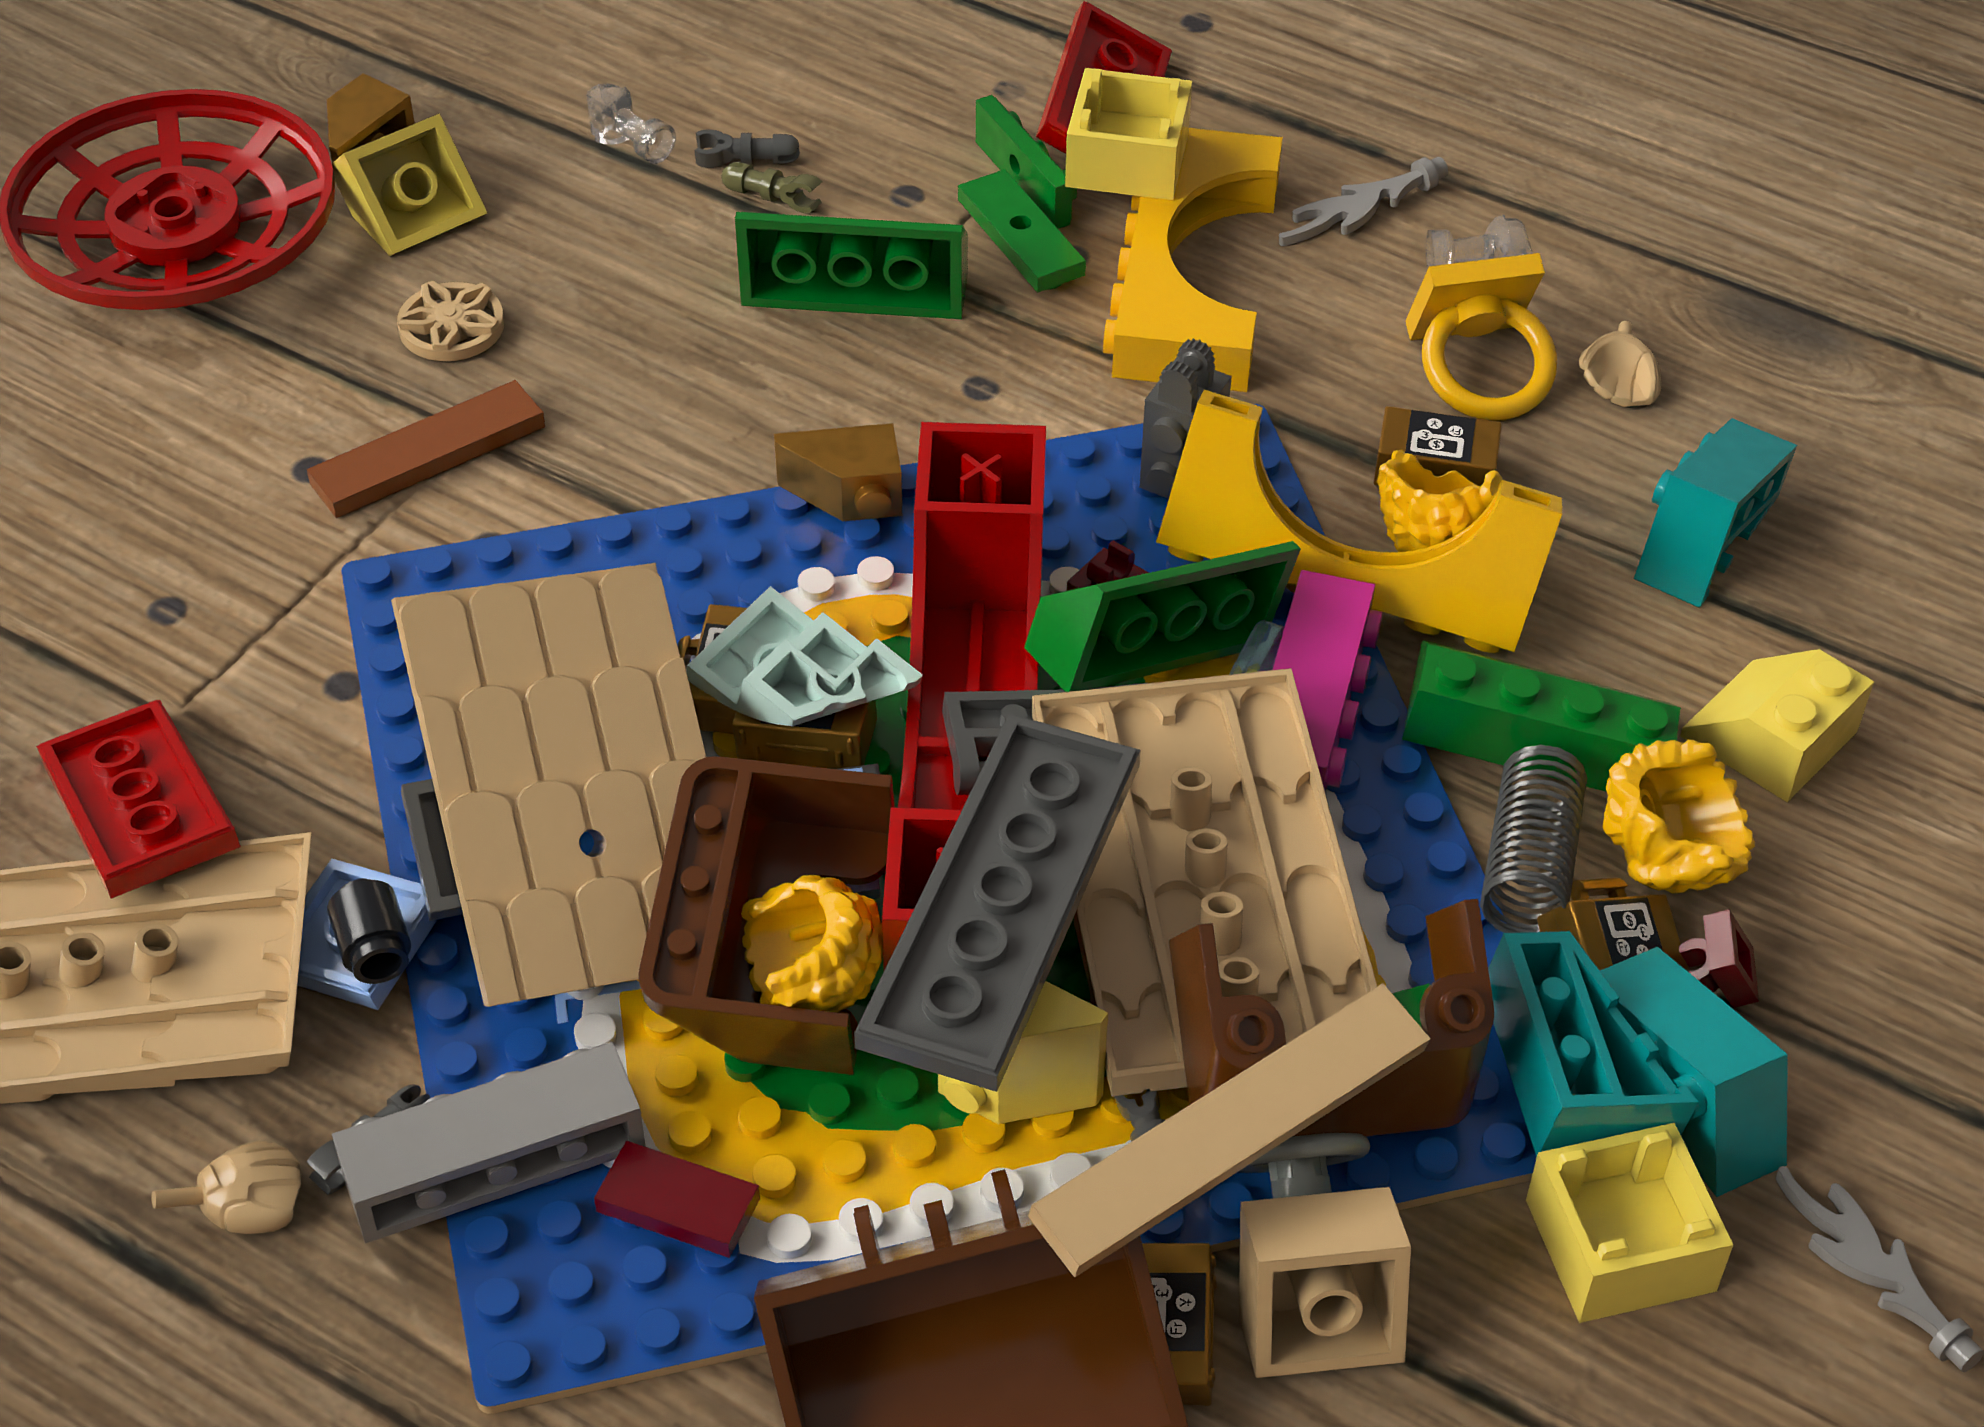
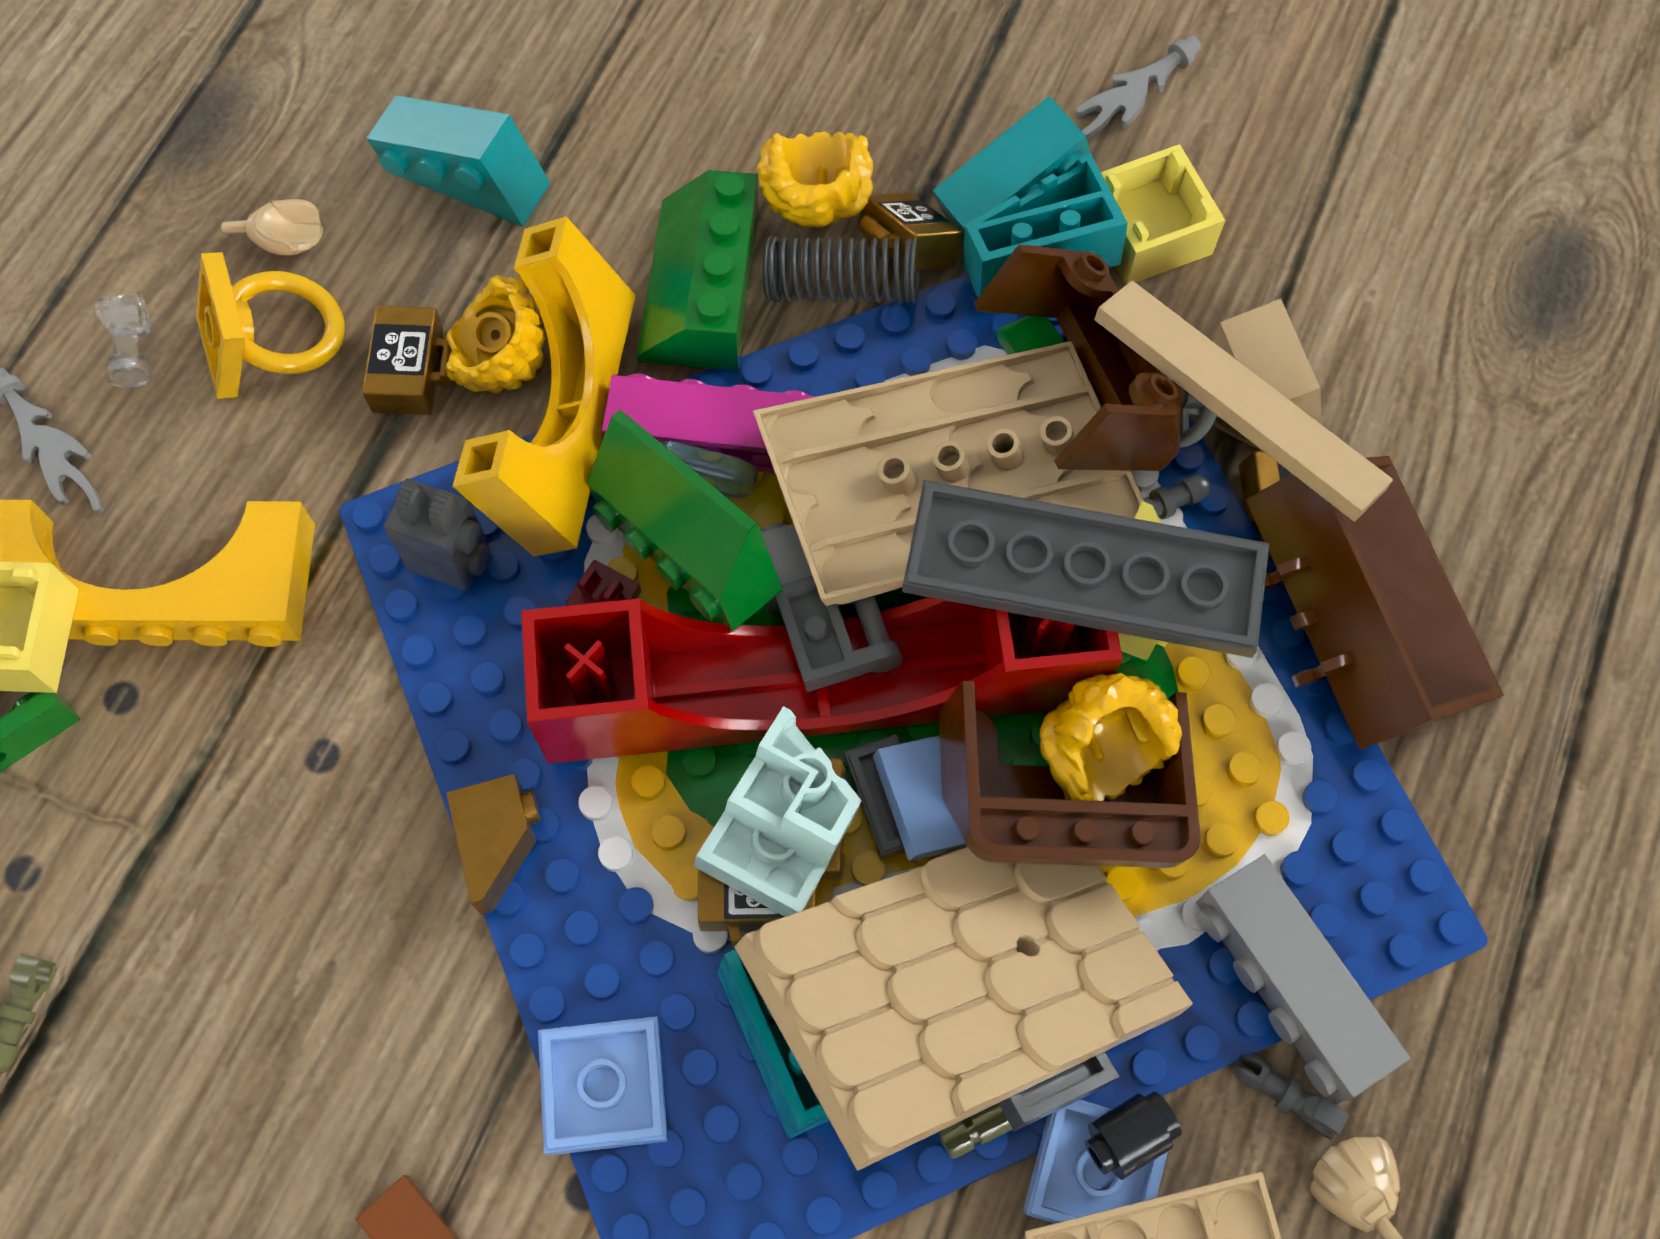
camera: 100 degrees left, 20 degrees up
dark red tile [594,1140,760,1258] -> none
green slope [735,212,968,319] -> none
green tile [958,169,1086,293] -> none
dark red tile [1679,909,1759,1008] -> none
light yellow slope [1680,649,1874,803] -> none
none -> light blue tile [538,1016,668,1156]

